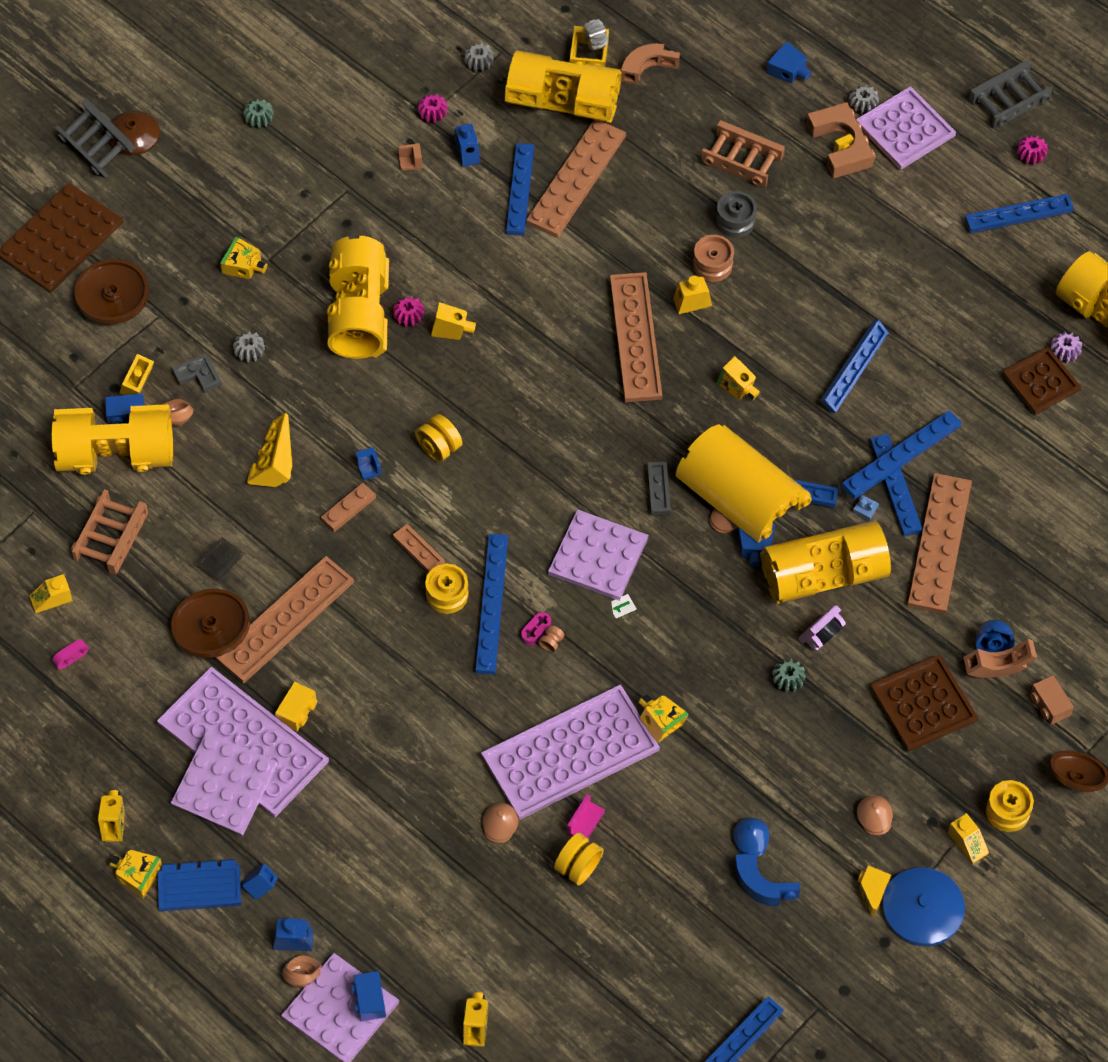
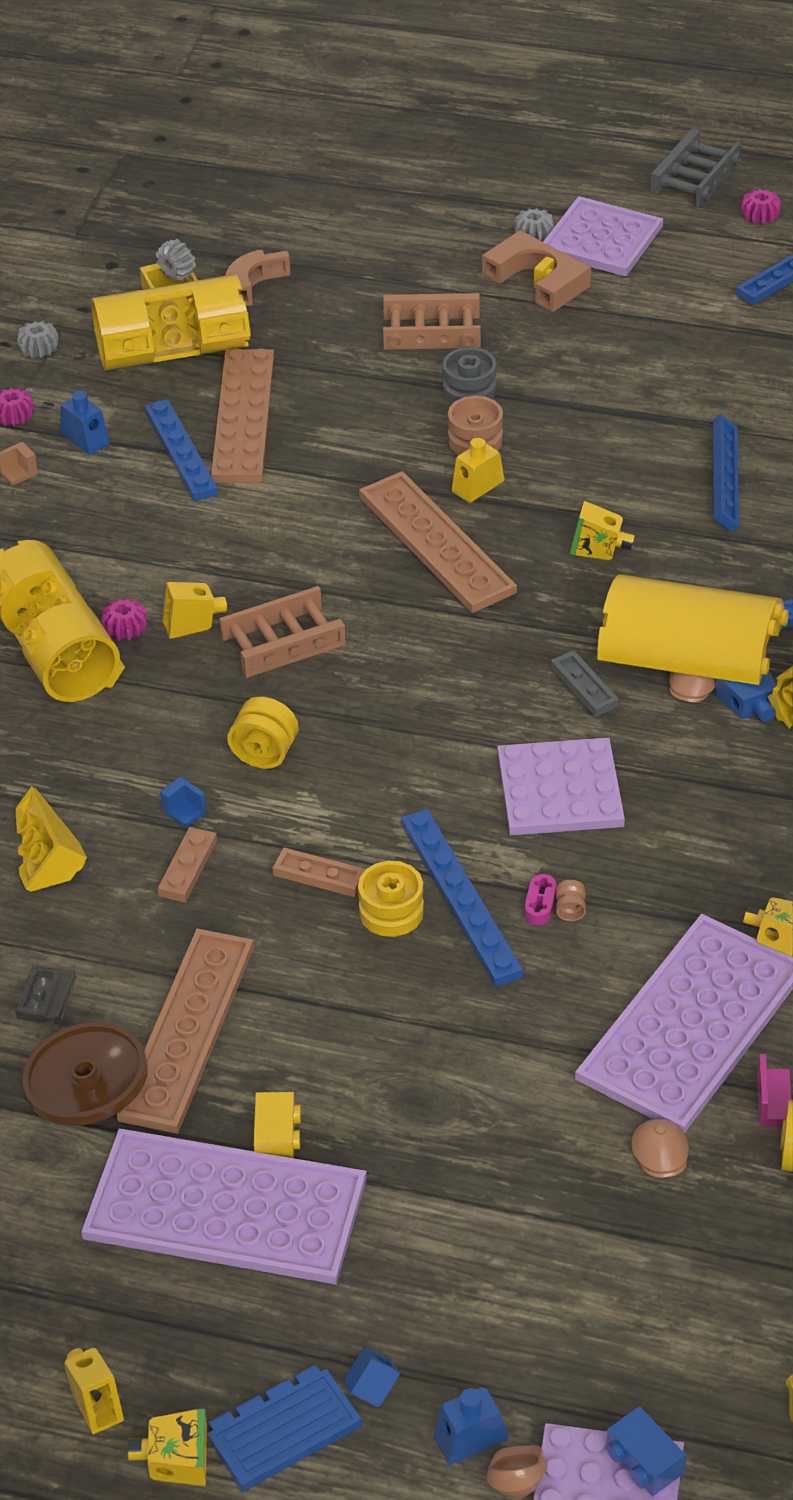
camera: 25 degrees left, 15 degrees down
lavender plate [171,732,278,836] -> none
white sticker [611,594,637,618] -> none
blue torso [767,42,811,83] -> none
none -> nougat fence [219,586,346,678]

